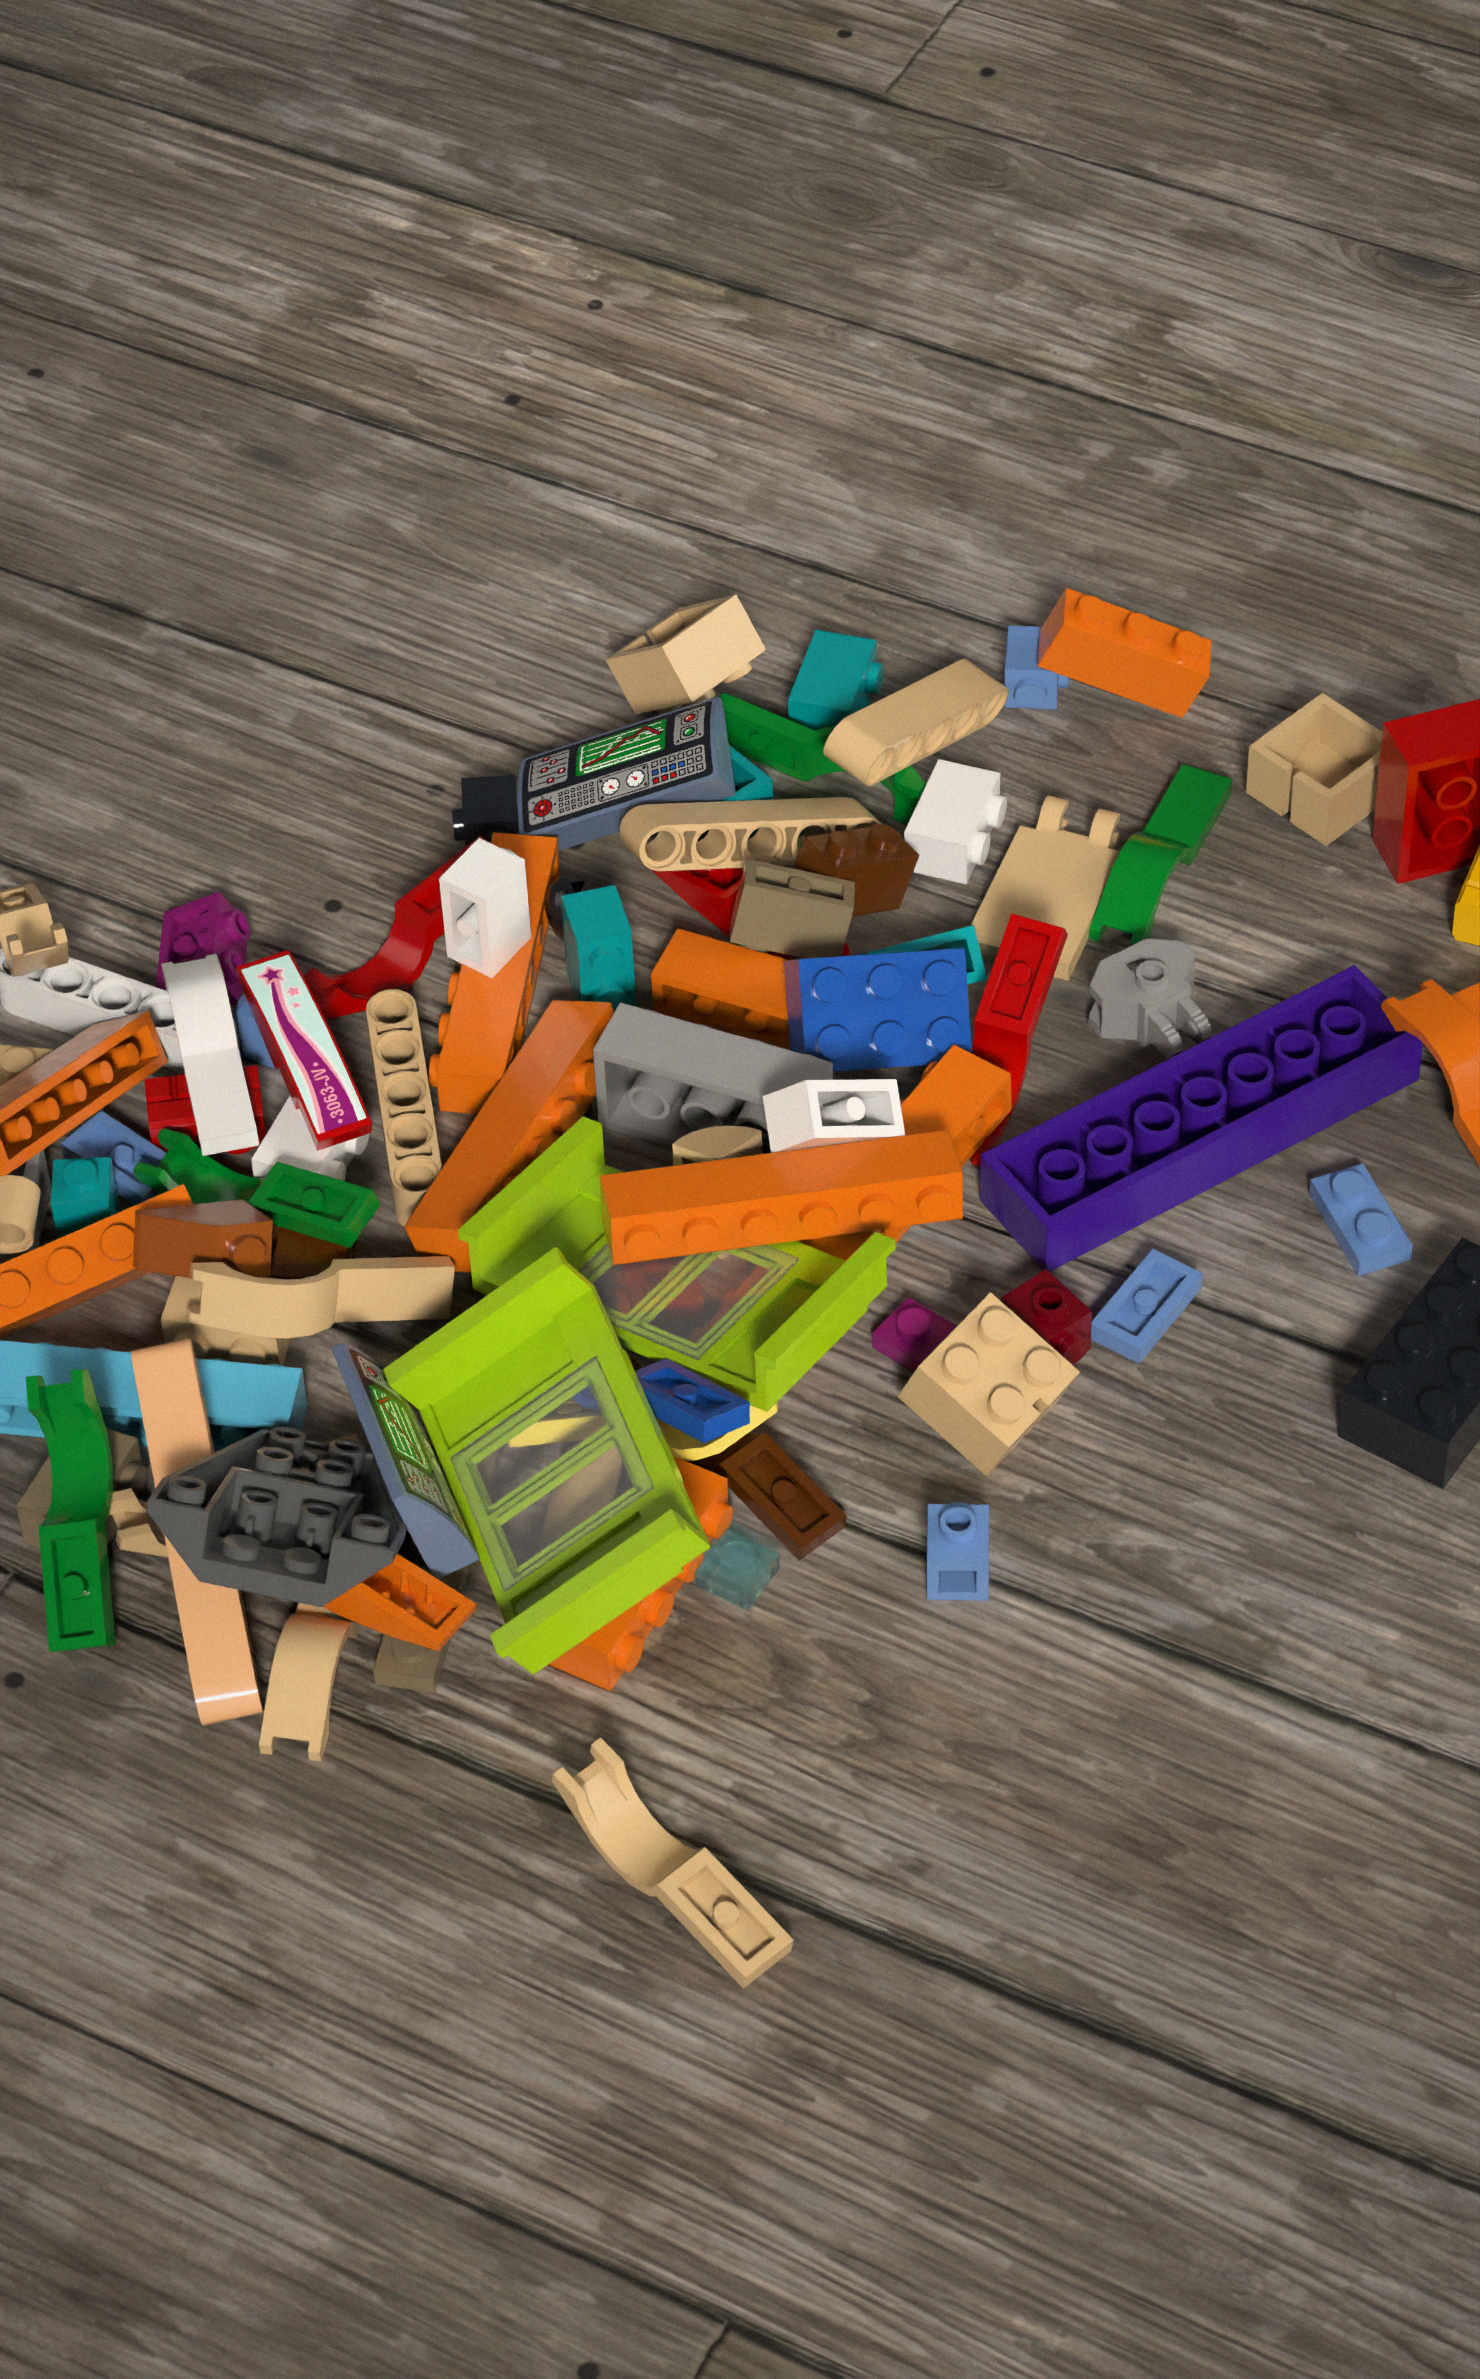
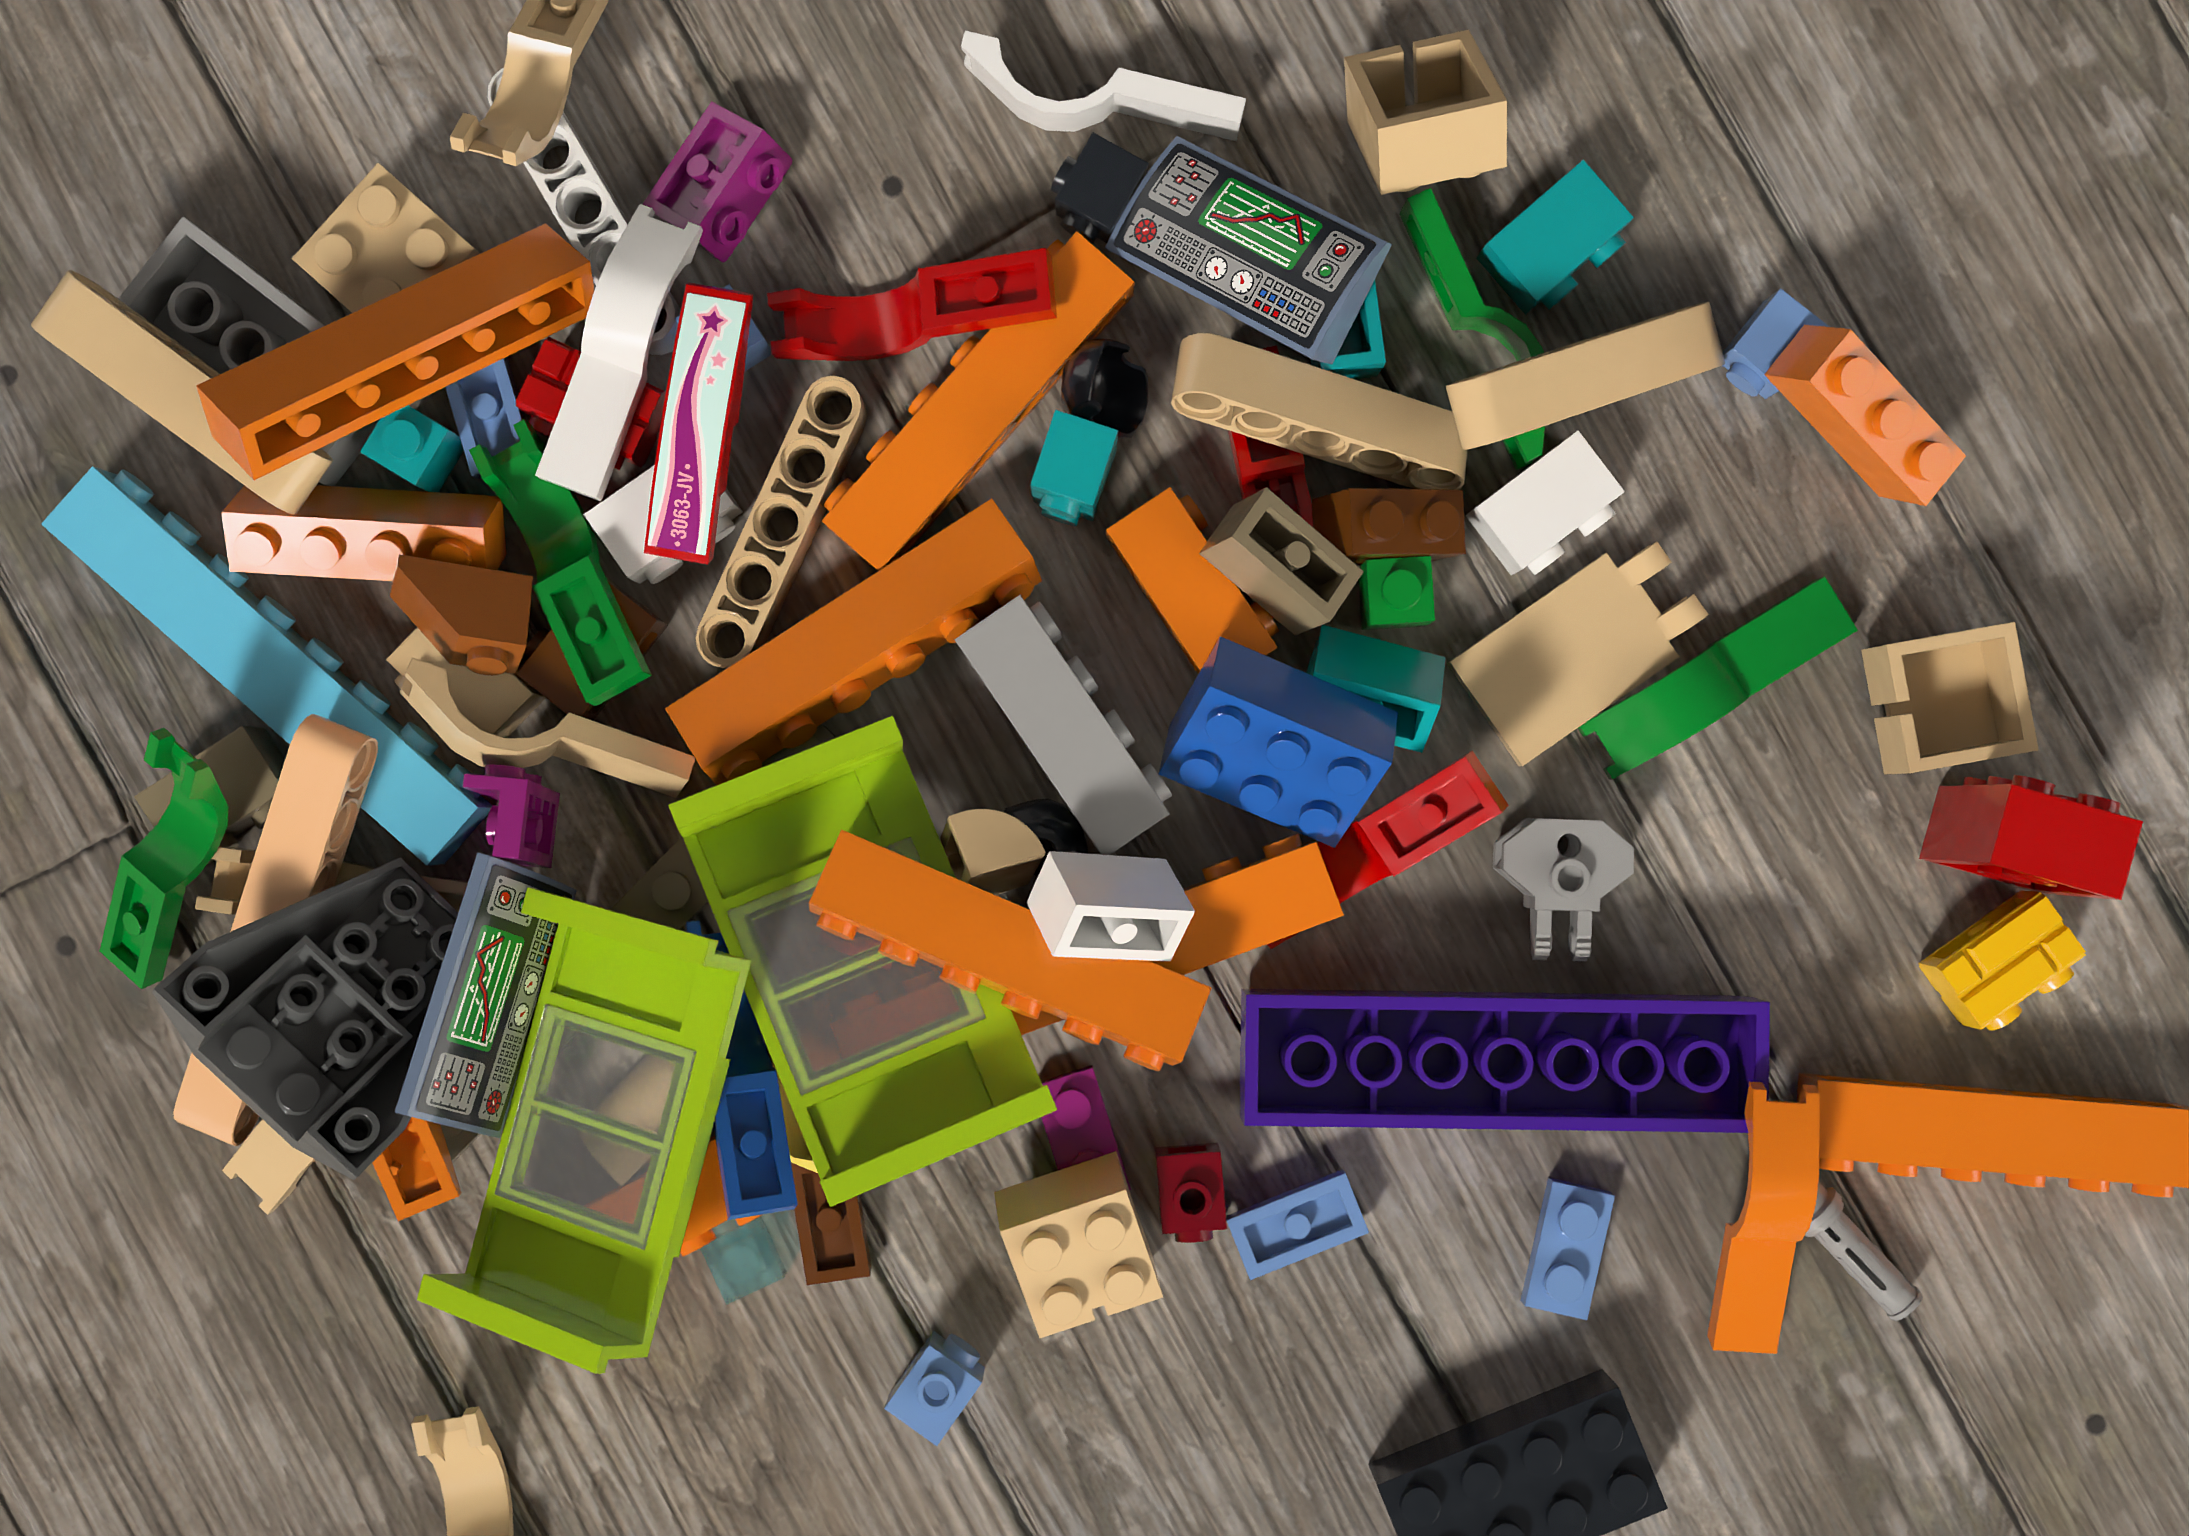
camera: 30 degrees right, 40 degrees up
white brick [439,838,531,978] -> none
none -> magenta bracket [462,764,560,868]
none -> white piece [961,31,1246,141]
none -> green brick [1358,556,1435,630]

